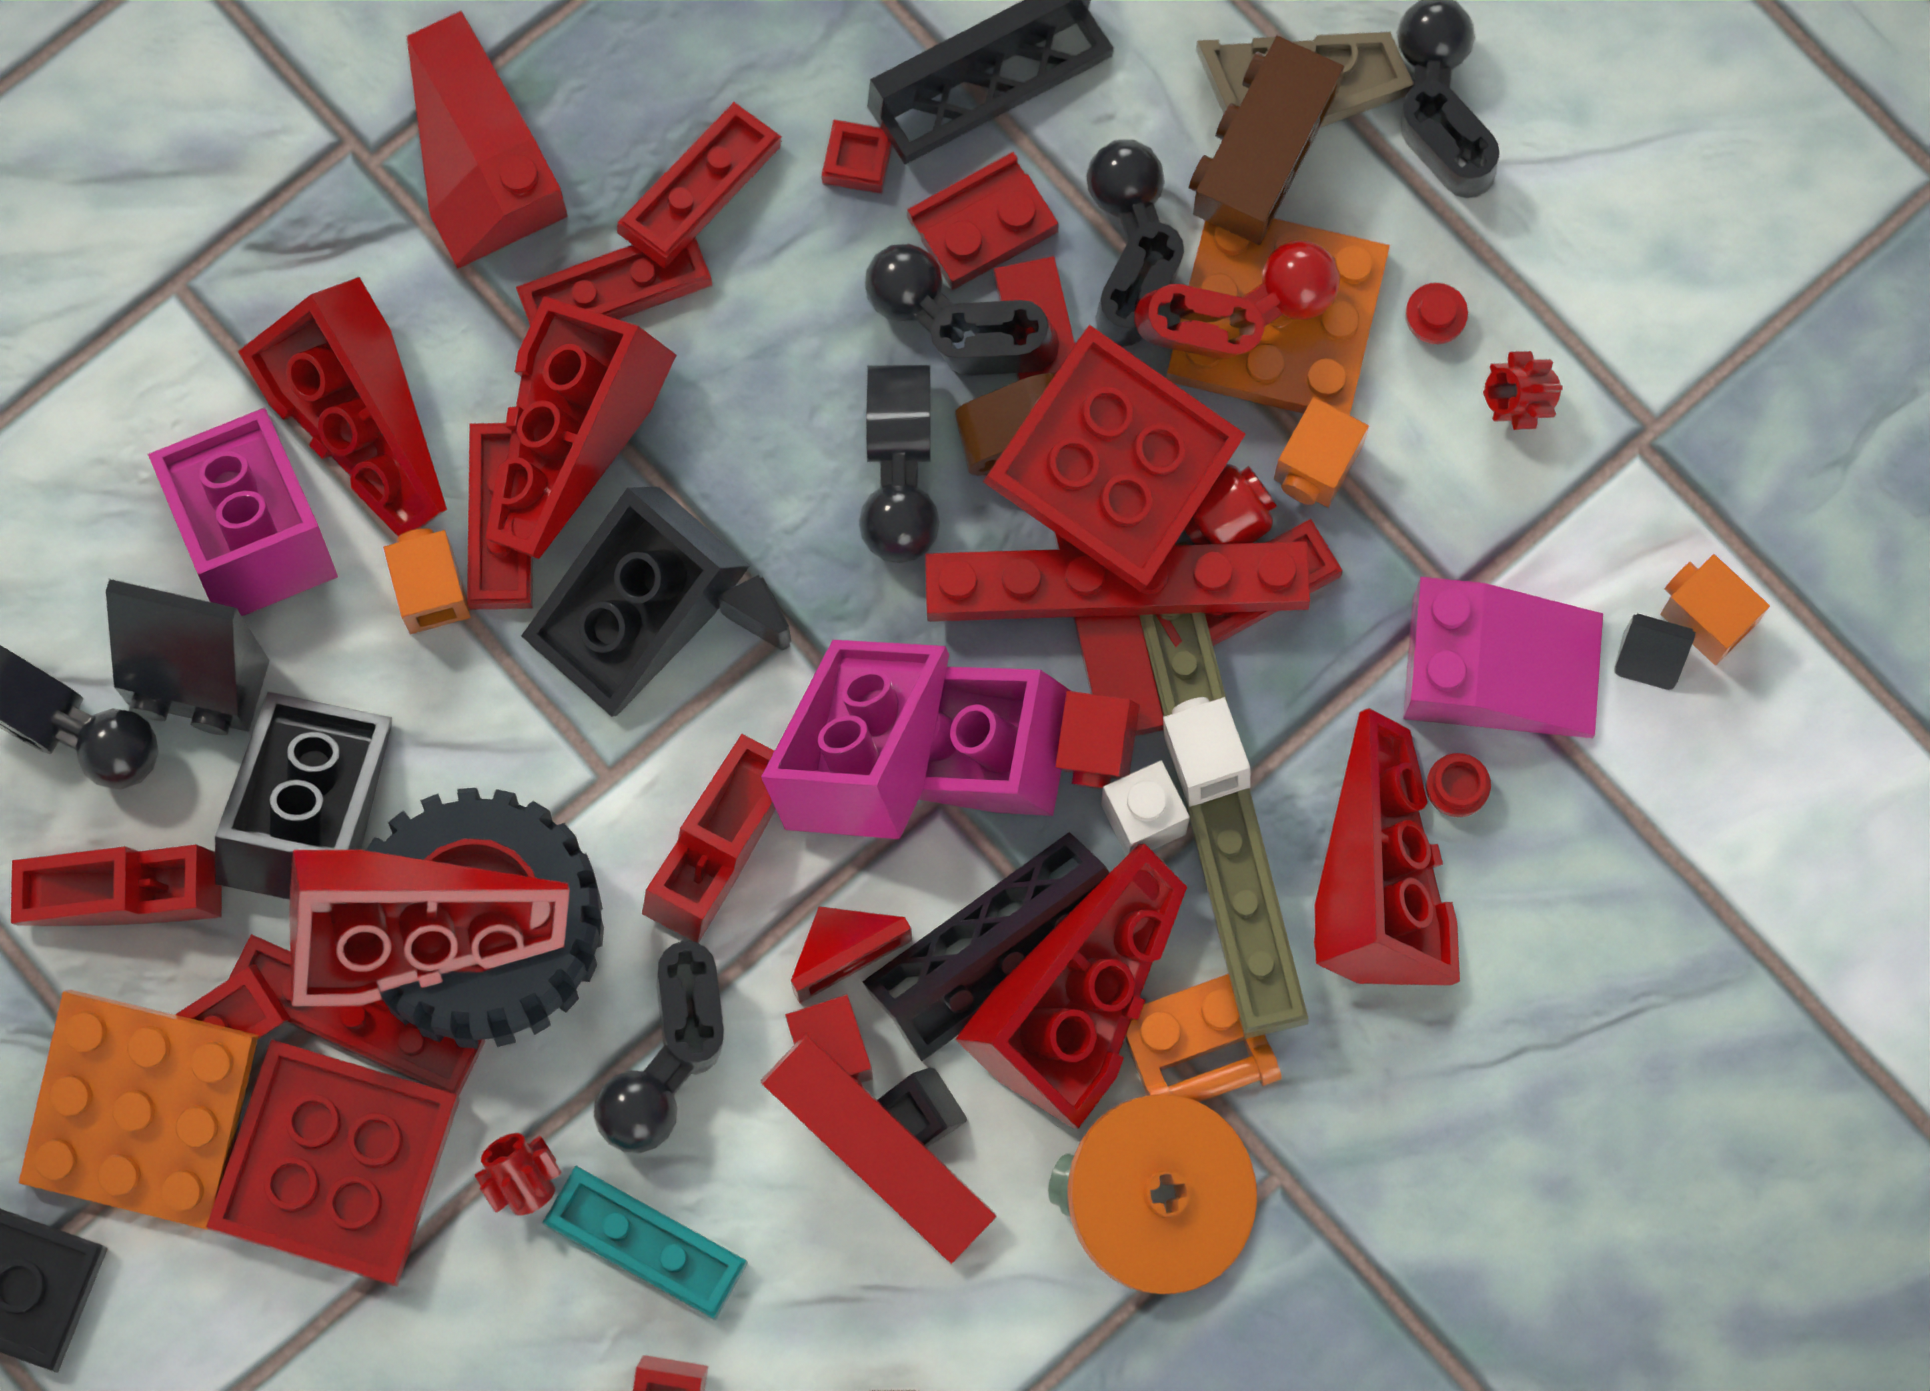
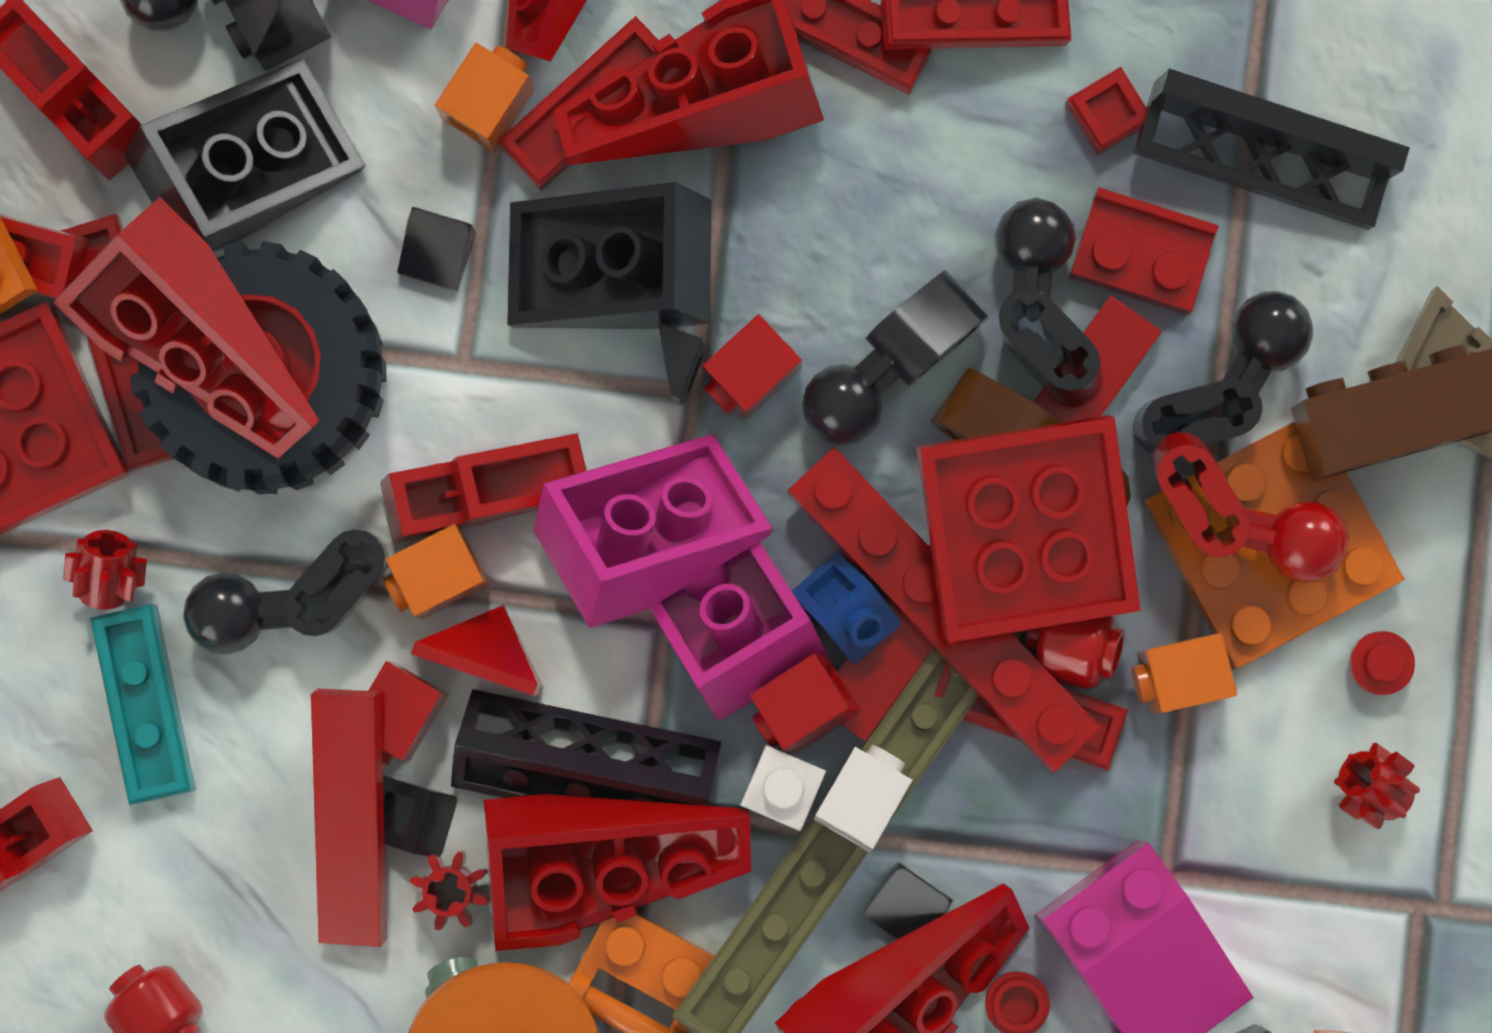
camera: 50 degrees right, 10 degrees up
none -> orange brick [383,524,490,619]
none -> black slope [397,207,476,292]
none -> red gear [409,850,491,931]
none -> red brick [702,314,802,420]
none -> blue bracket [792,551,900,664]
none -> slope [862,862,954,939]

